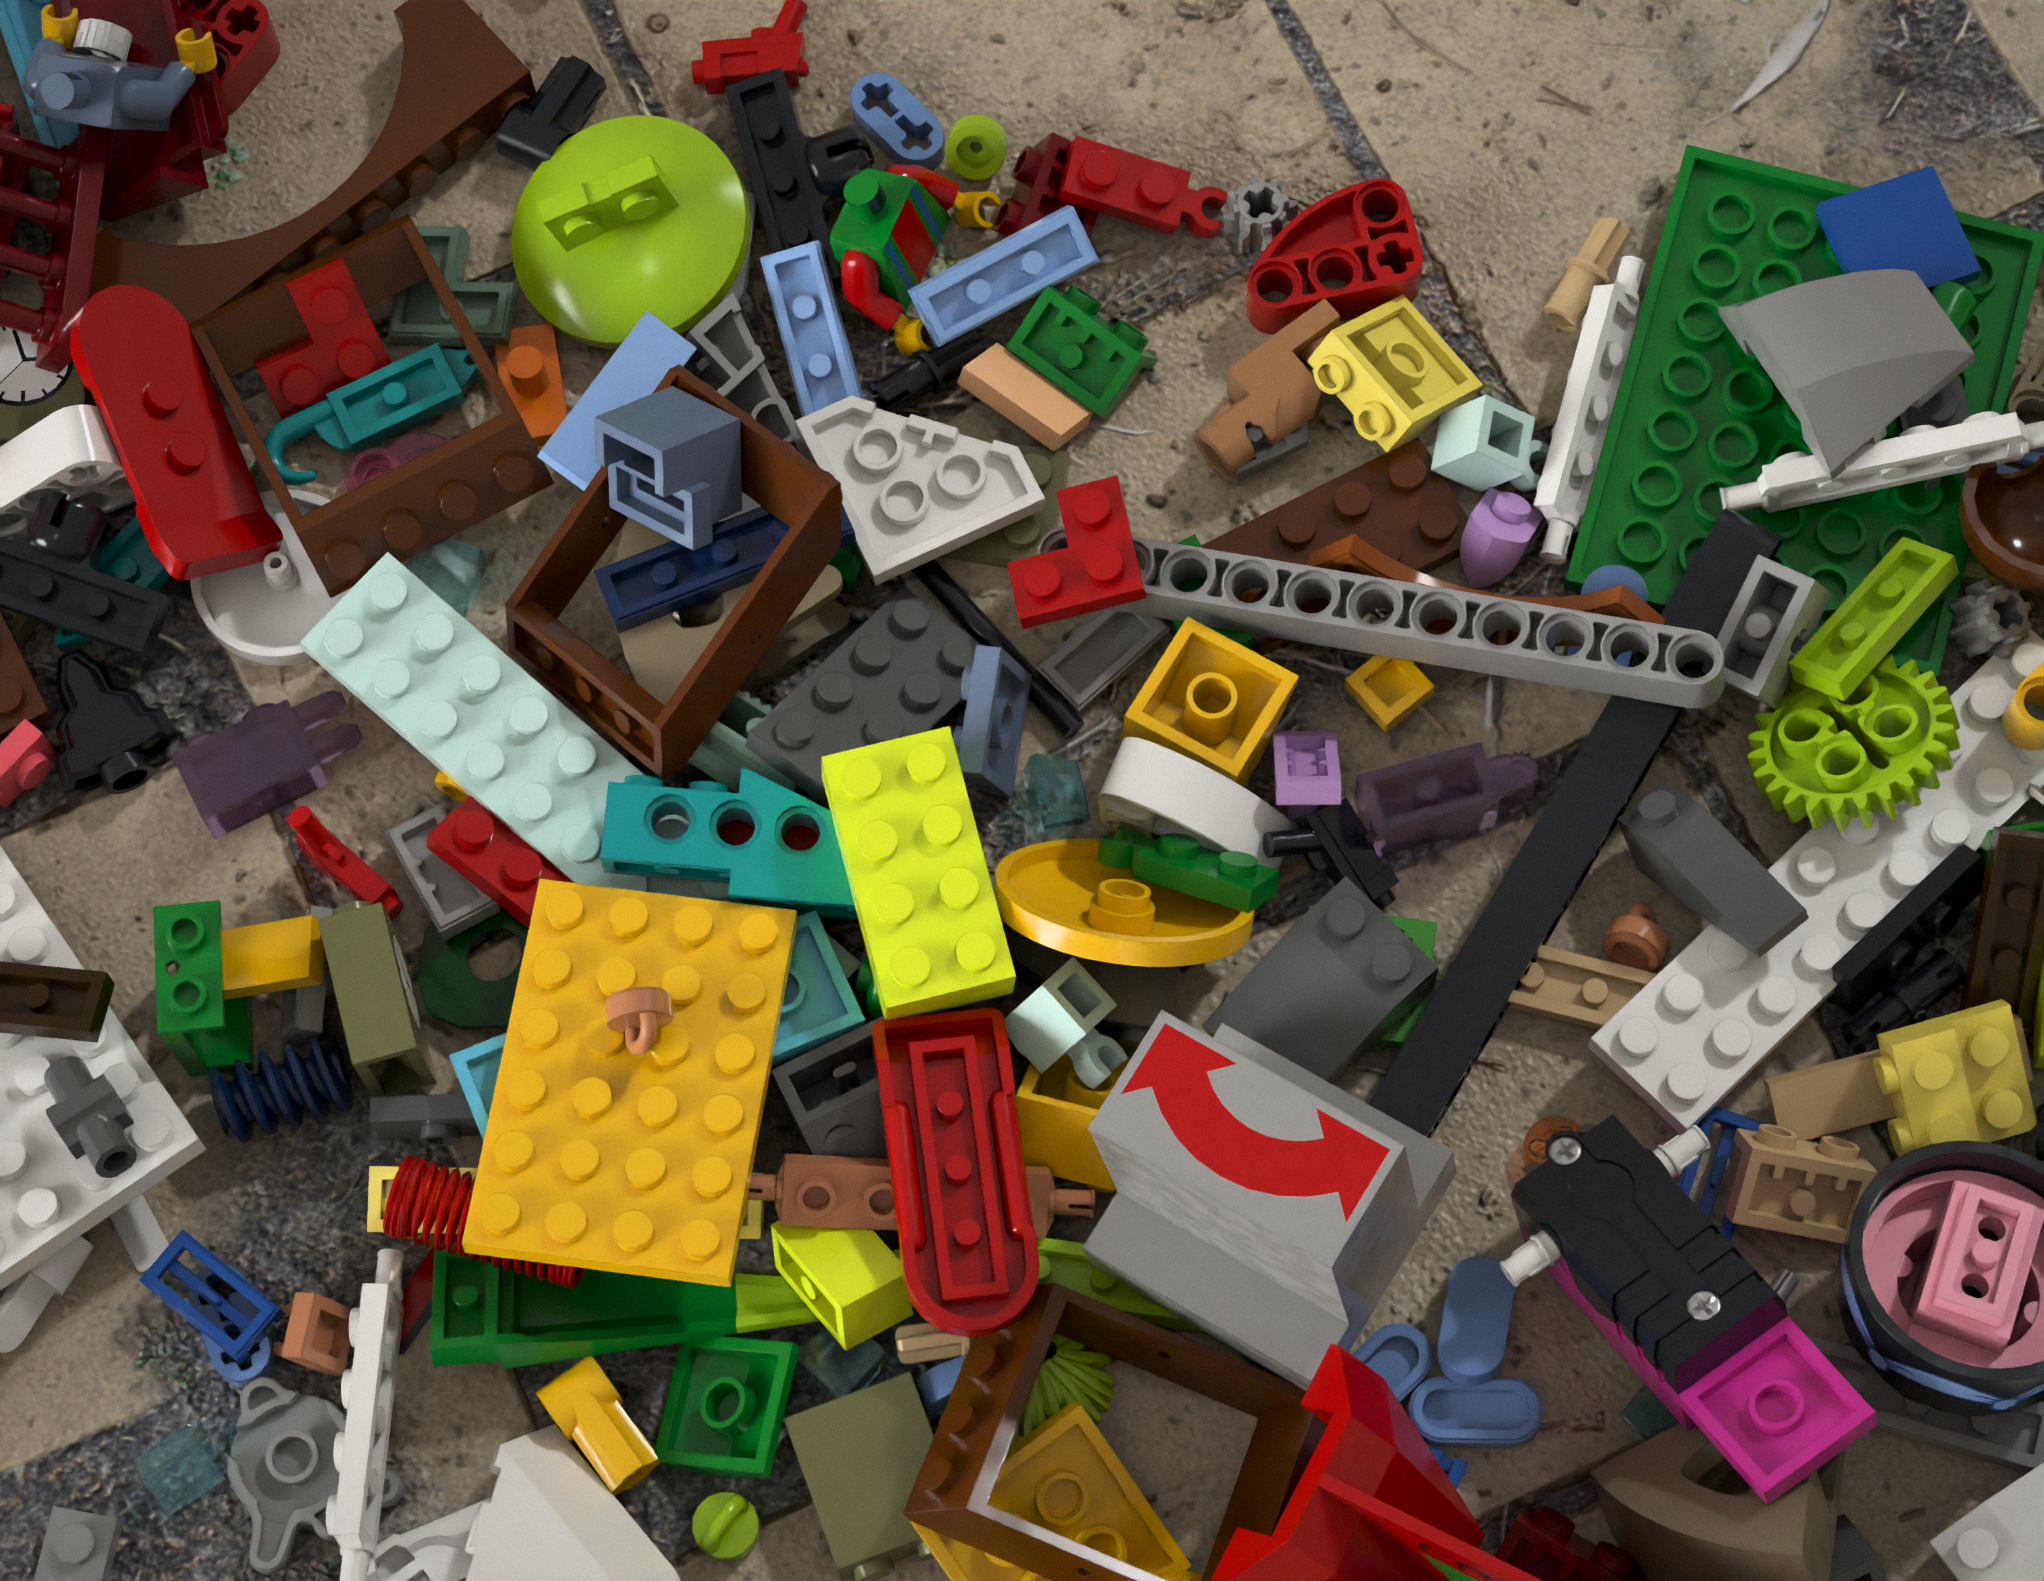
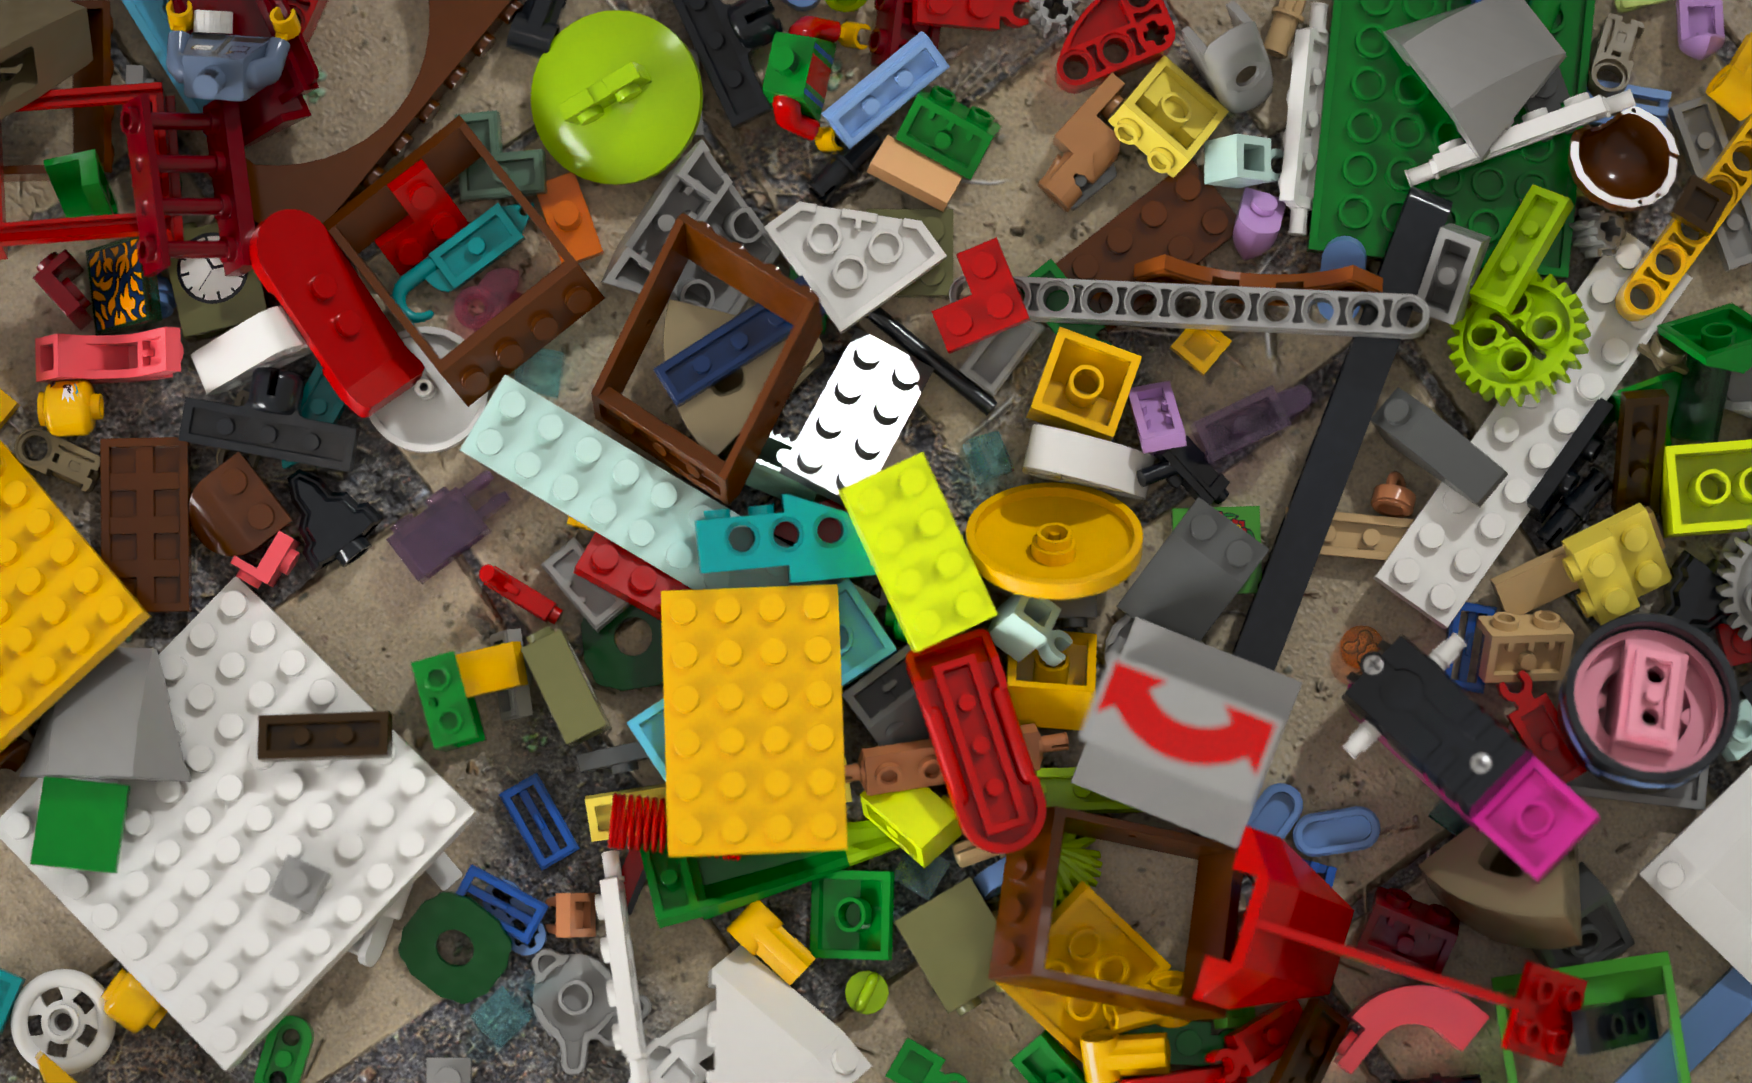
camera: 15 degrees left, 15 degrees up
dark grey axle [44,1056,137,1178] -> none
dark blue piece [208,1035,354,1143] -> none
light blue tile [537,311,697,491] -> none
sand blue plate [595,386,742,551] -> none
nougat tile [605,987,674,1056] -> none
light blue tile [760,240,864,417] -> none
sand blue plate [953,645,1032,799] -> none
green plate [1097,826,1280,913] -> none
medium blue tile [1437,1256,1515,1386] -> none
none -> dark green piece [398,891,513,1004]
none -> blue tile [499,773,581,871]
none -> light grey piece [1181,0,1274,113]
none -> red plate [1496,670,1587,784]

